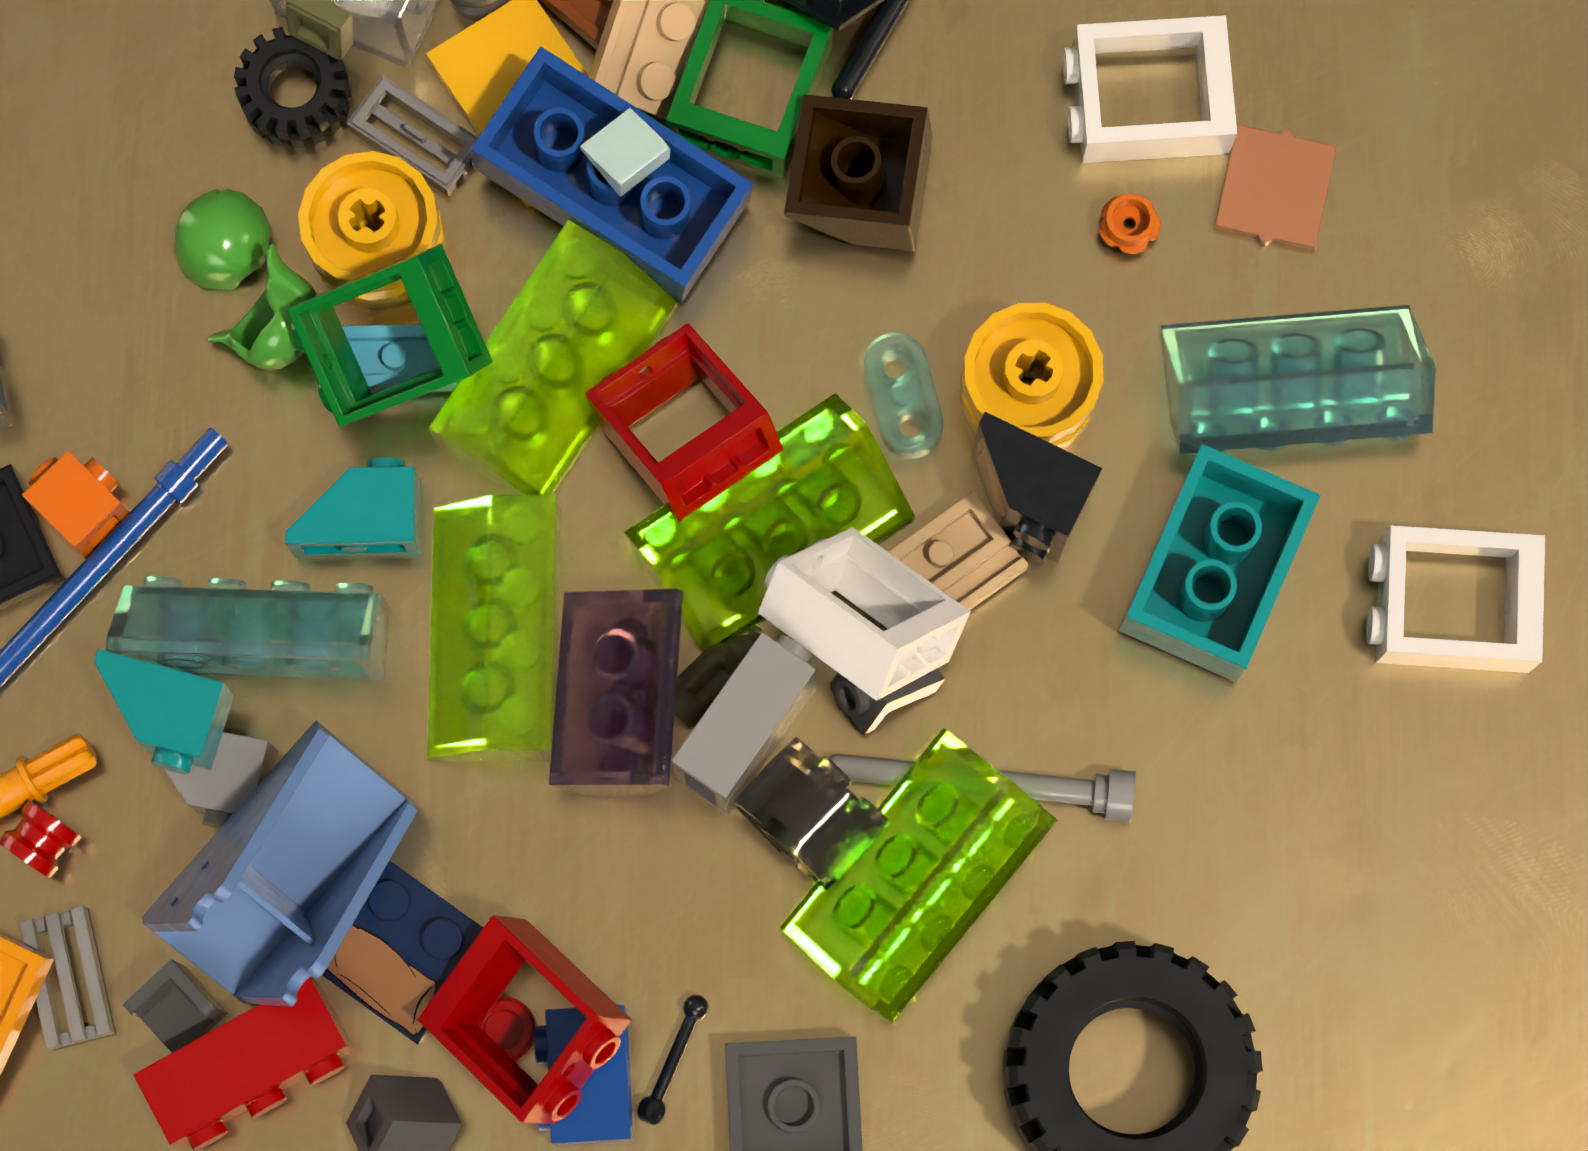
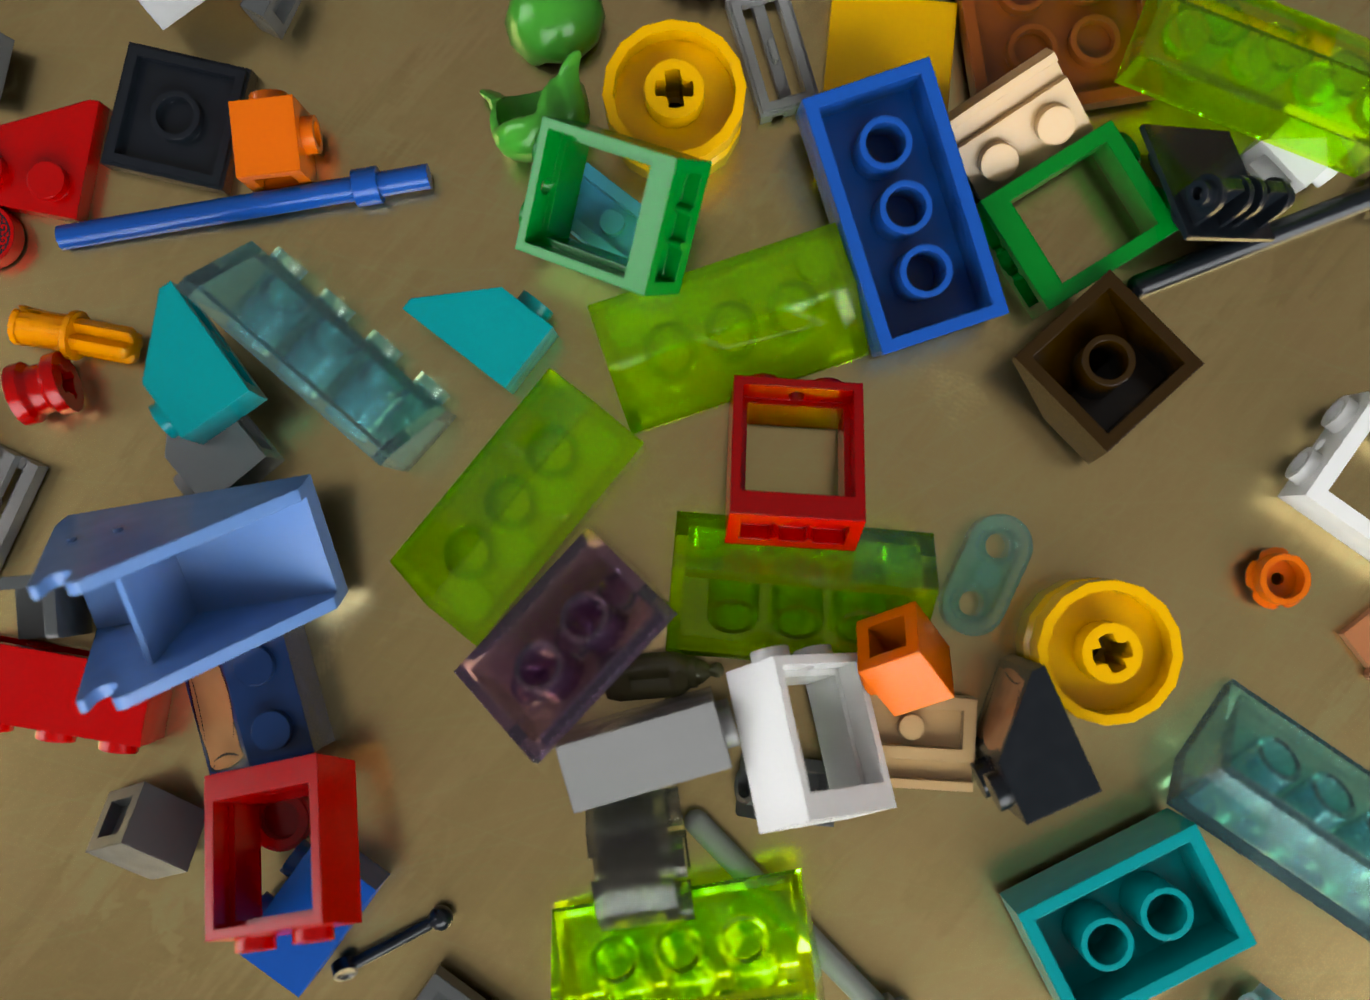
camera: 40 degrees right, 10 degrees up
light aqua slope [580,108,670,197] -> none
none -> orange brick [856,601,955,717]

